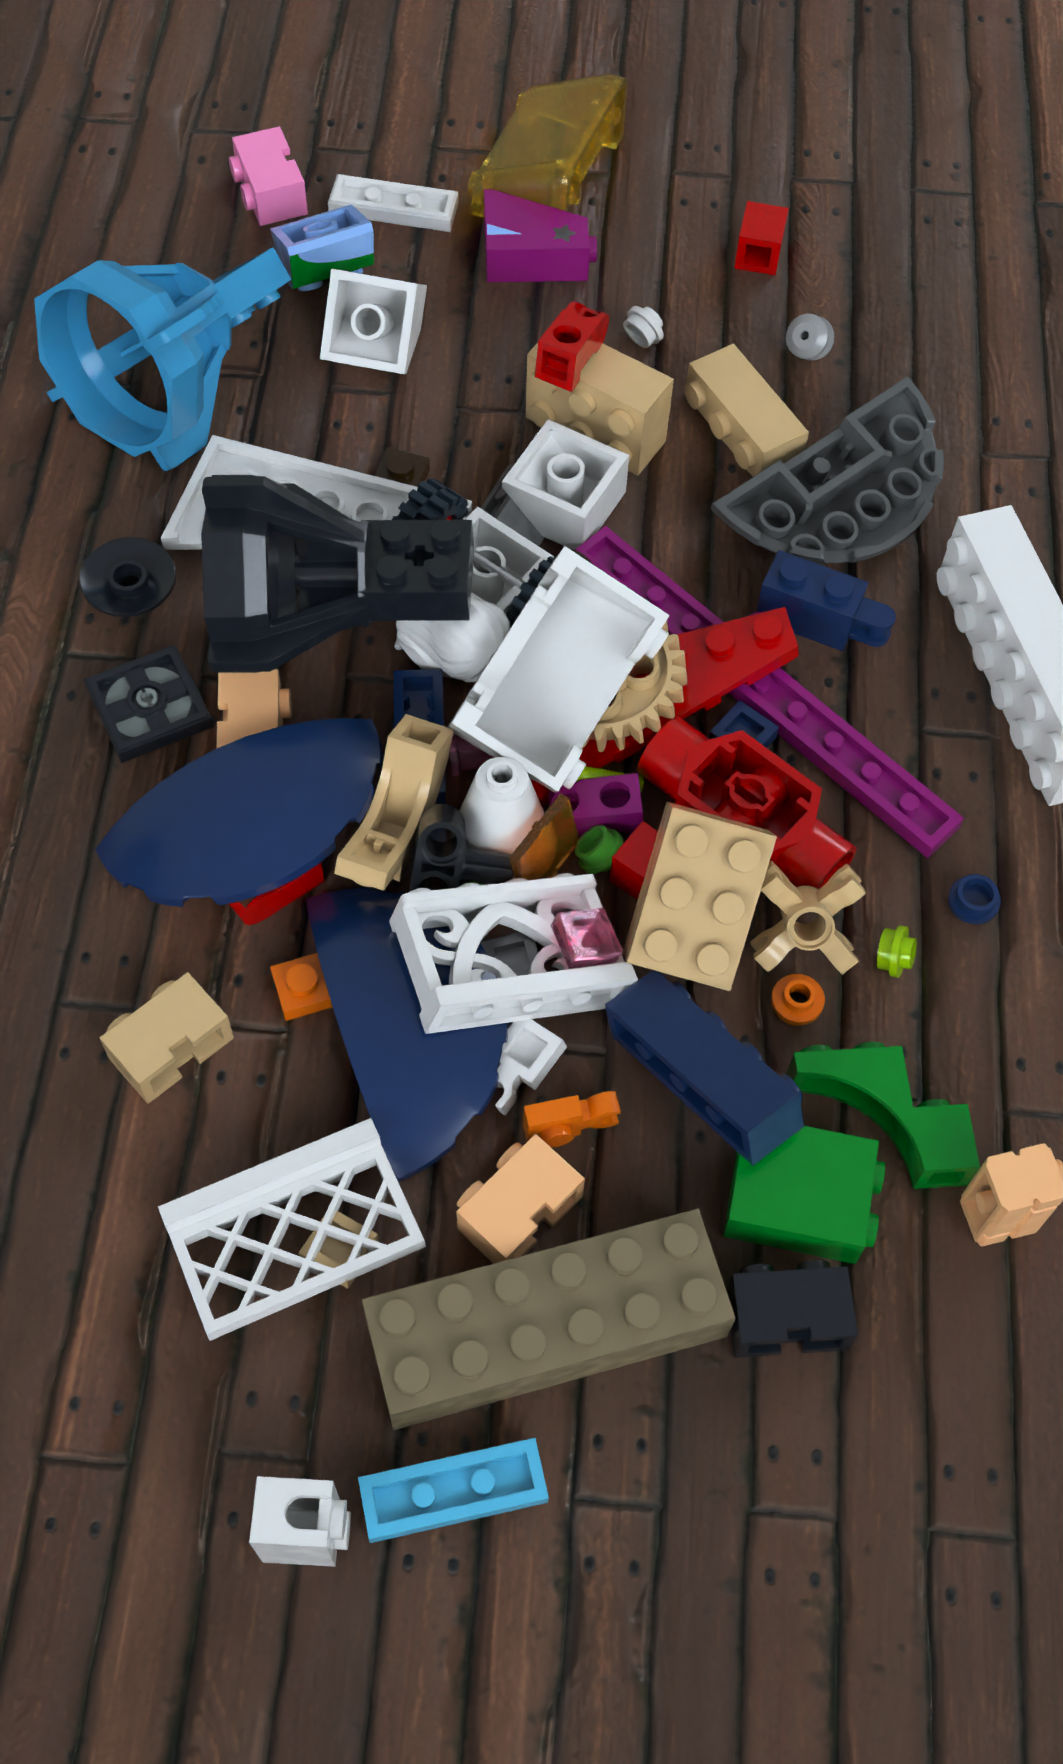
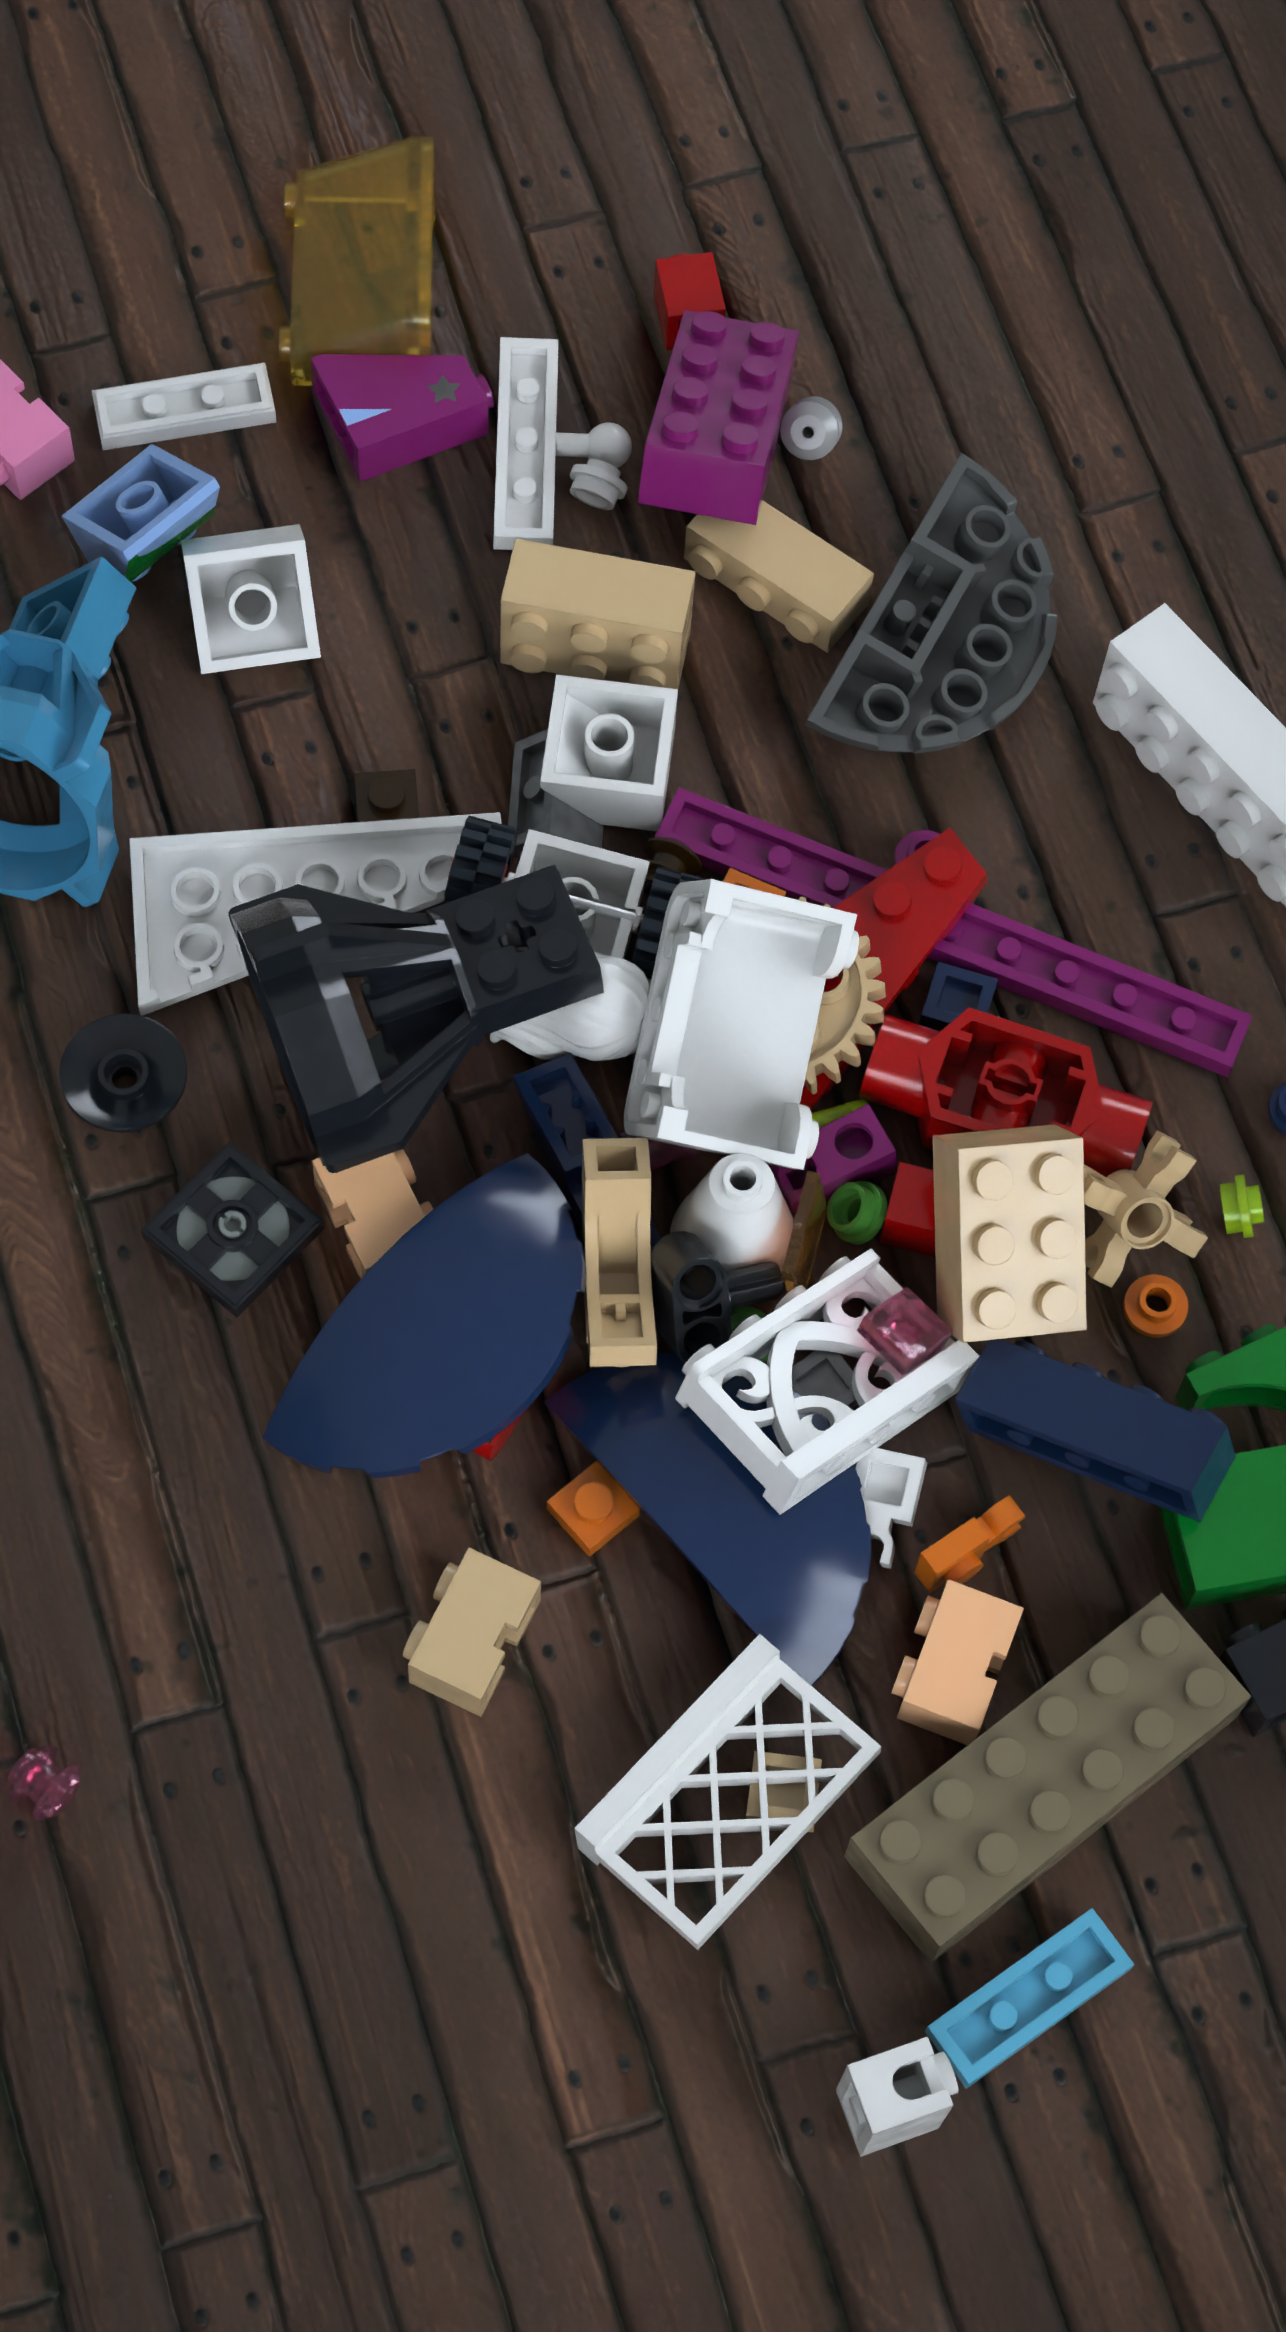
camera: 25 degrees left, 5 degrees up
red leg [535,301,609,392] -> none
dark blue brick [756,550,896,651] -> none
none -> white plate [493,337,632,550]
none -> magenta brick [638,310,799,525]

